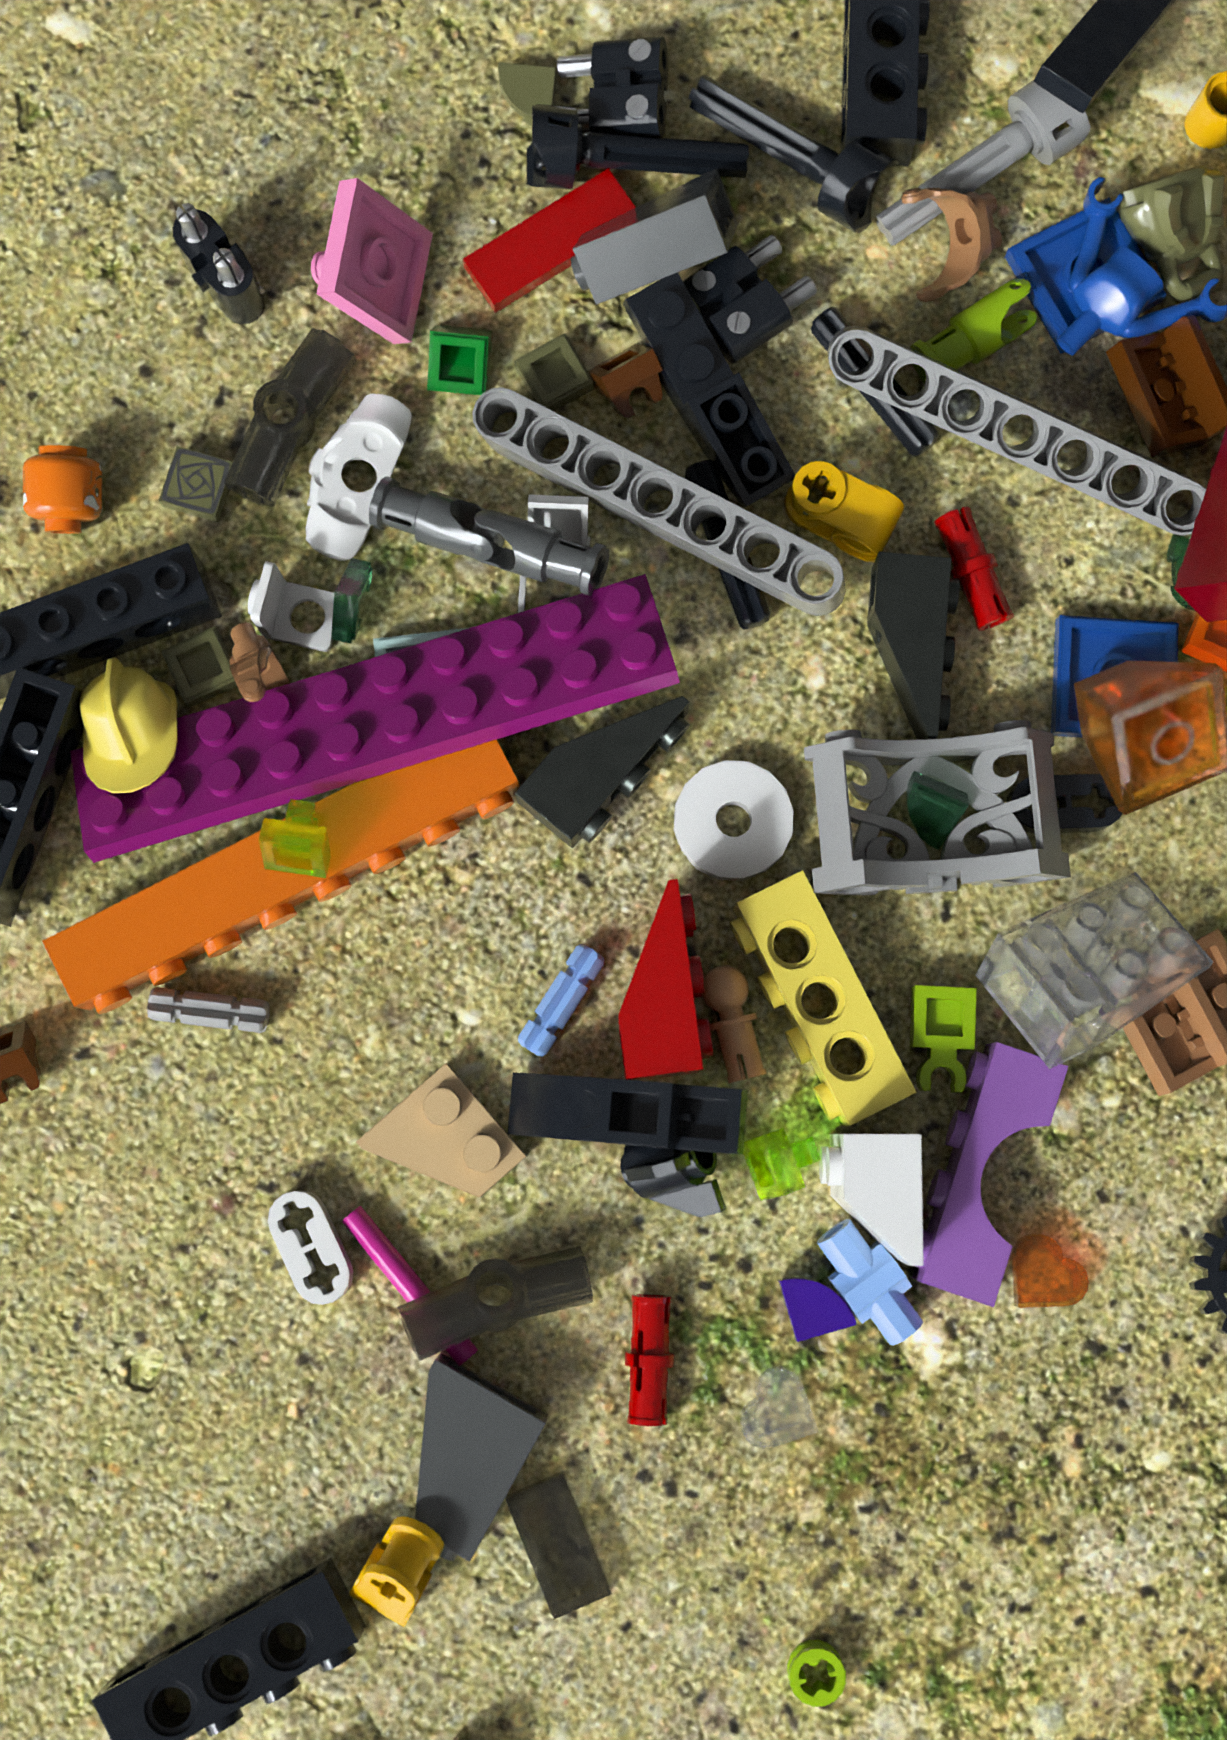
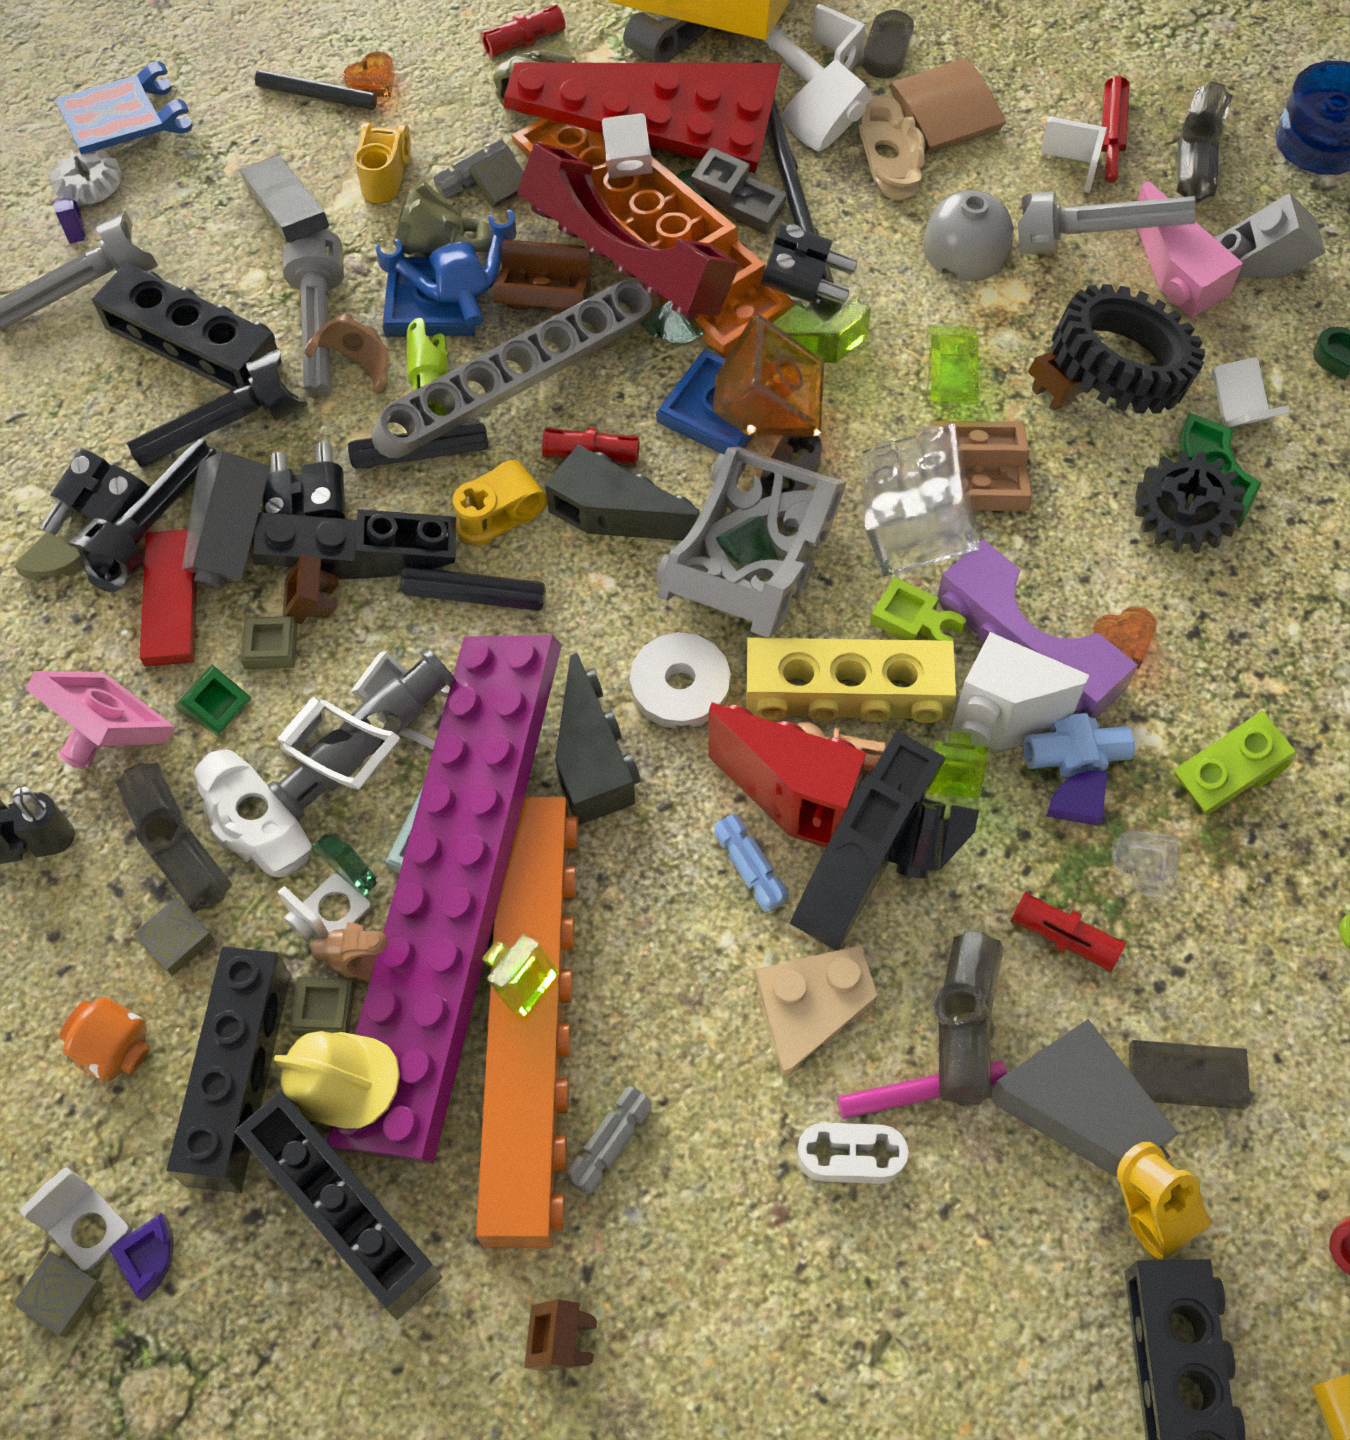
camera: 60 degrees left, 20 degrees down
light grey beam [472,387,846,616] -> none
none -> white piece [275,697,400,790]
none -> lime plate [1173,710,1296,816]

